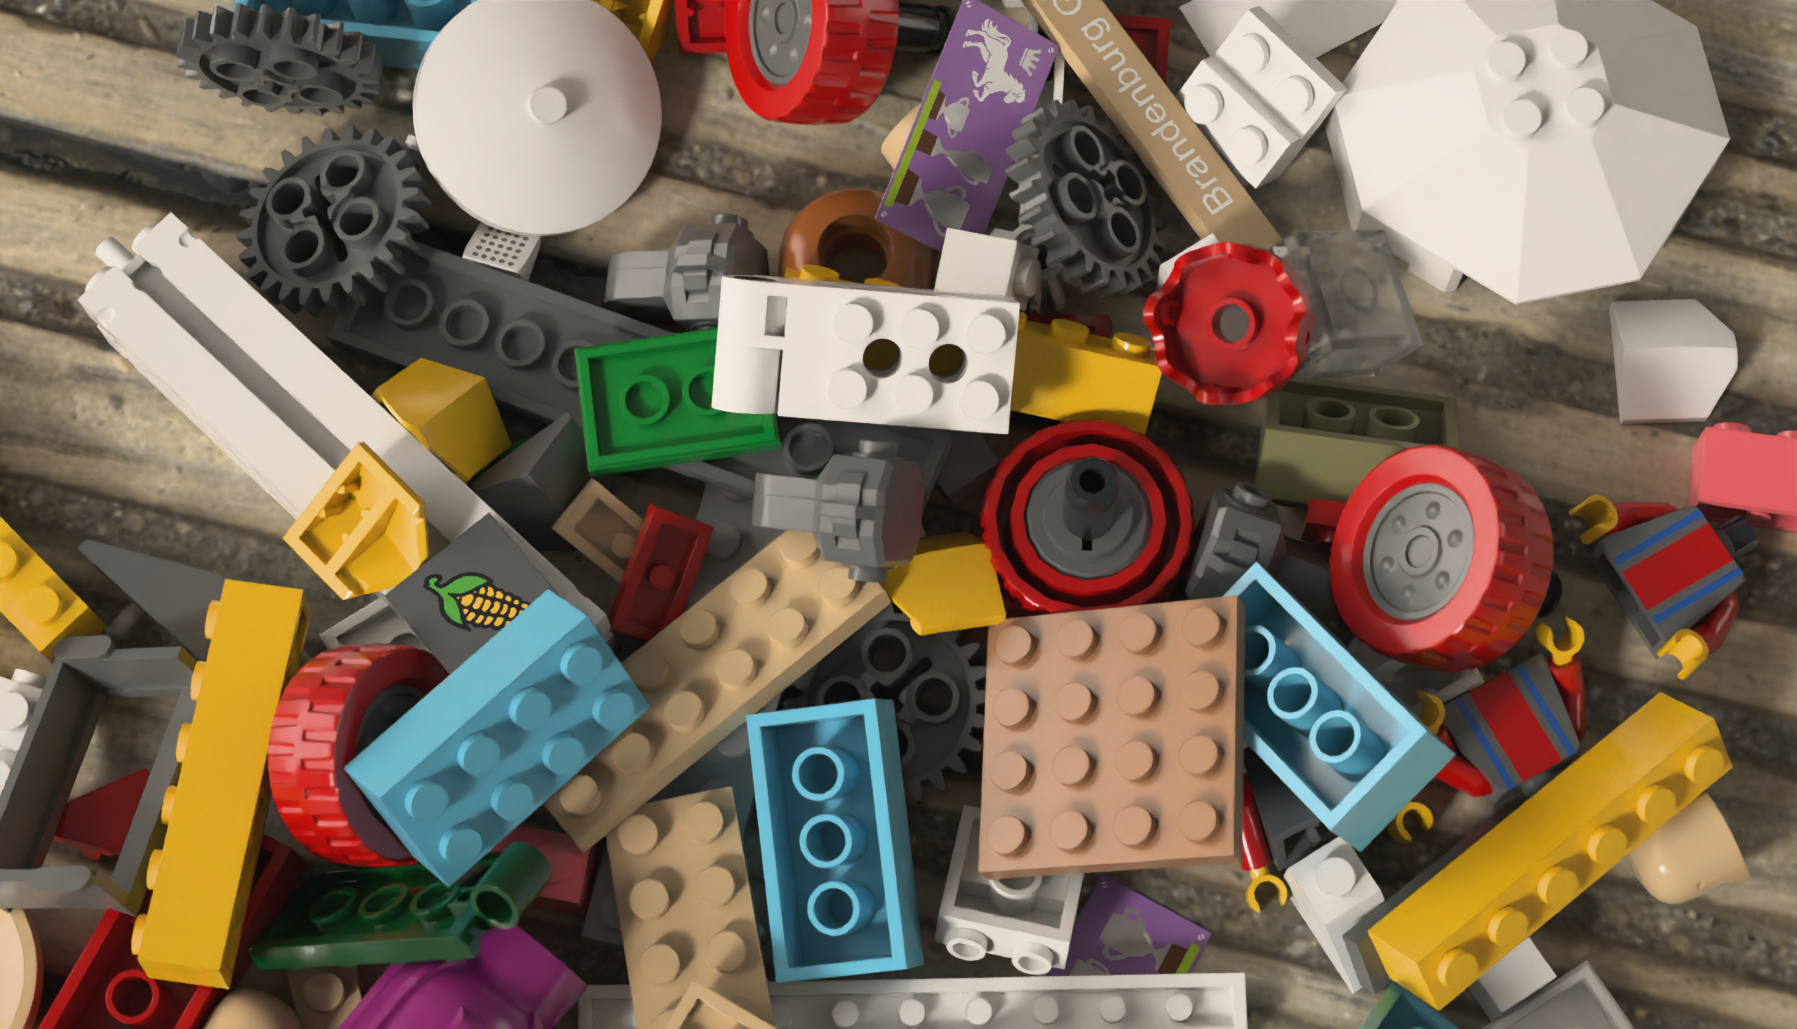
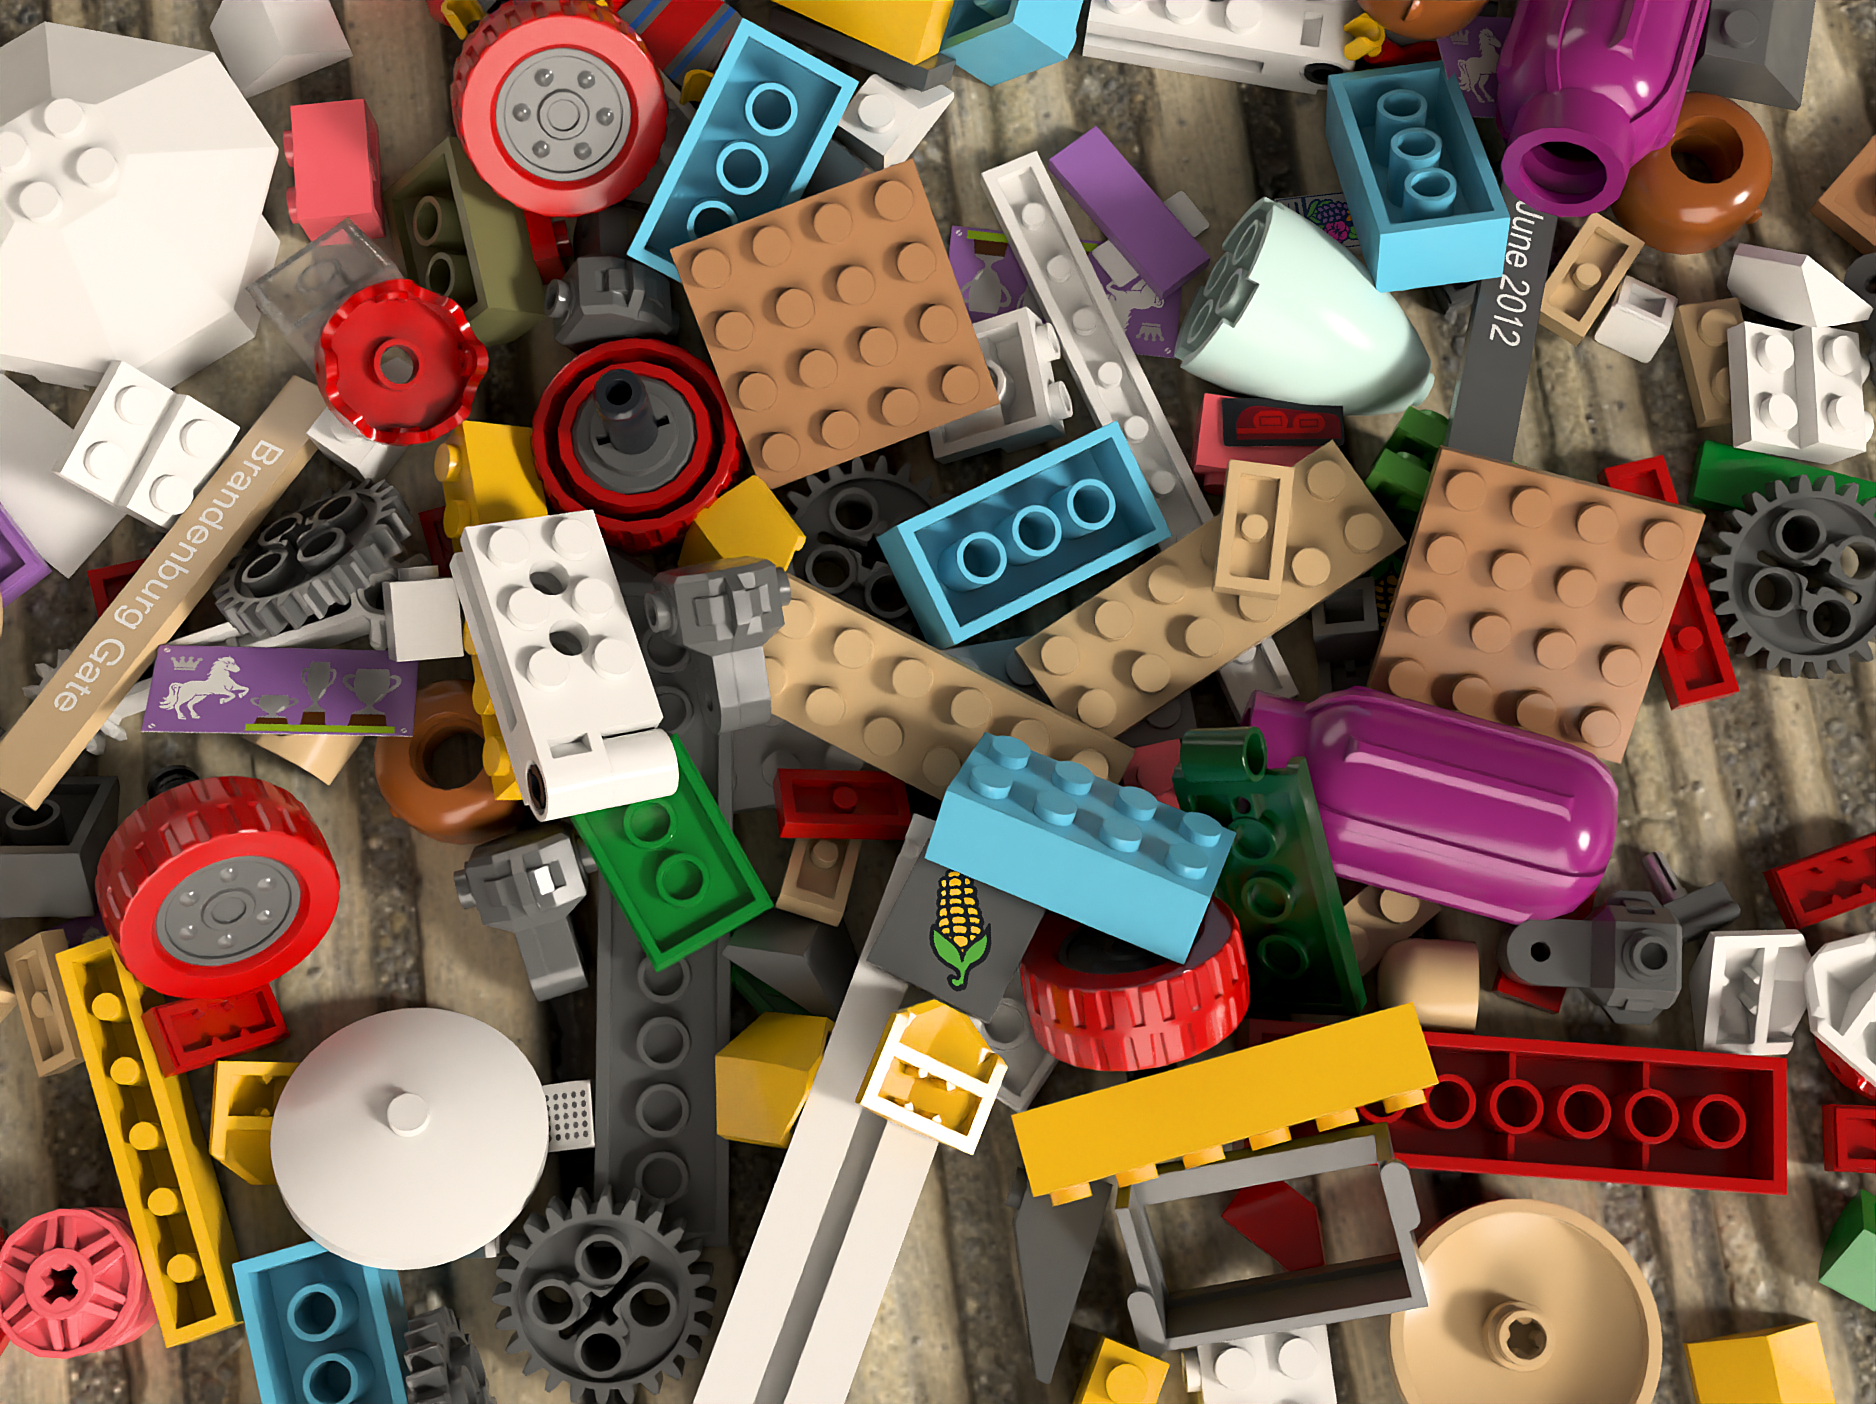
camera: 120 degrees left, 5 degrees up
none -> coral brick [283,99,386,245]

